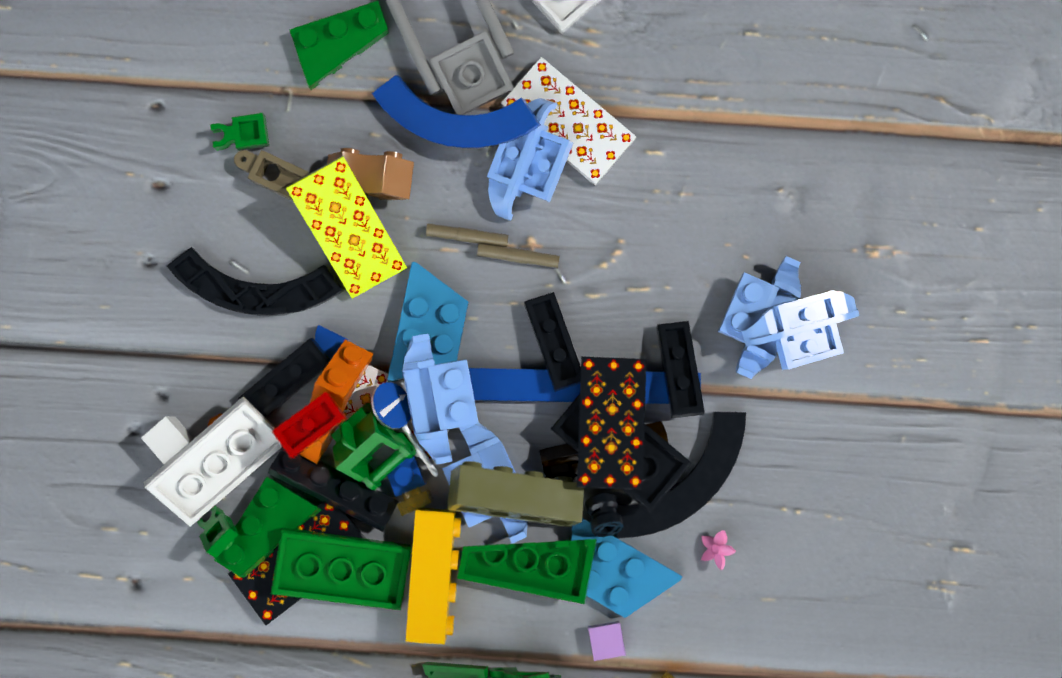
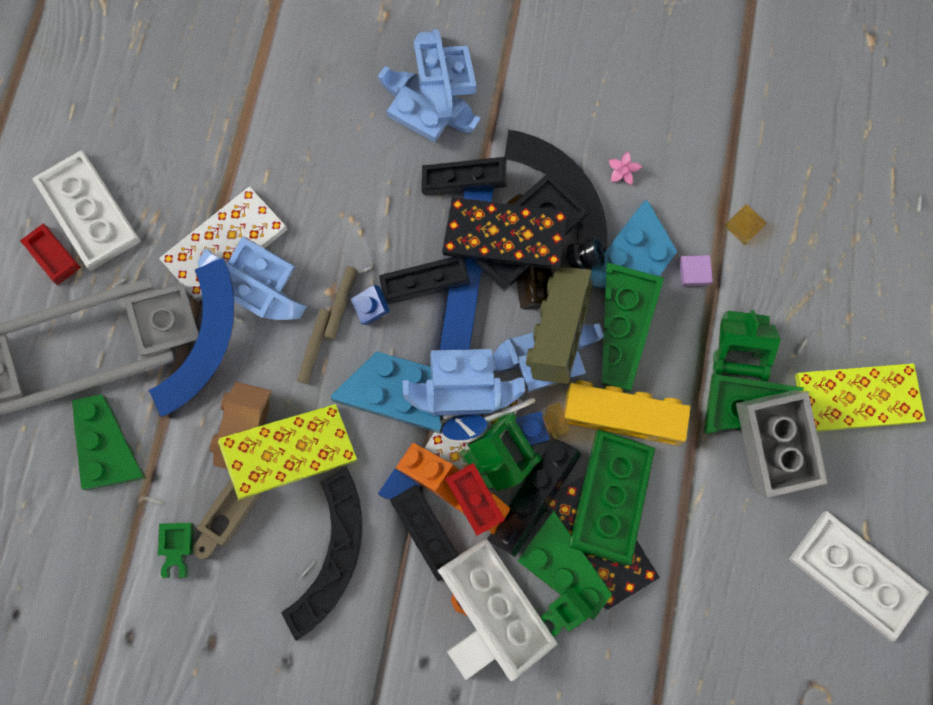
camera: 85 degrees left, 10 degrees down
none -> plate [351,285,390,325]

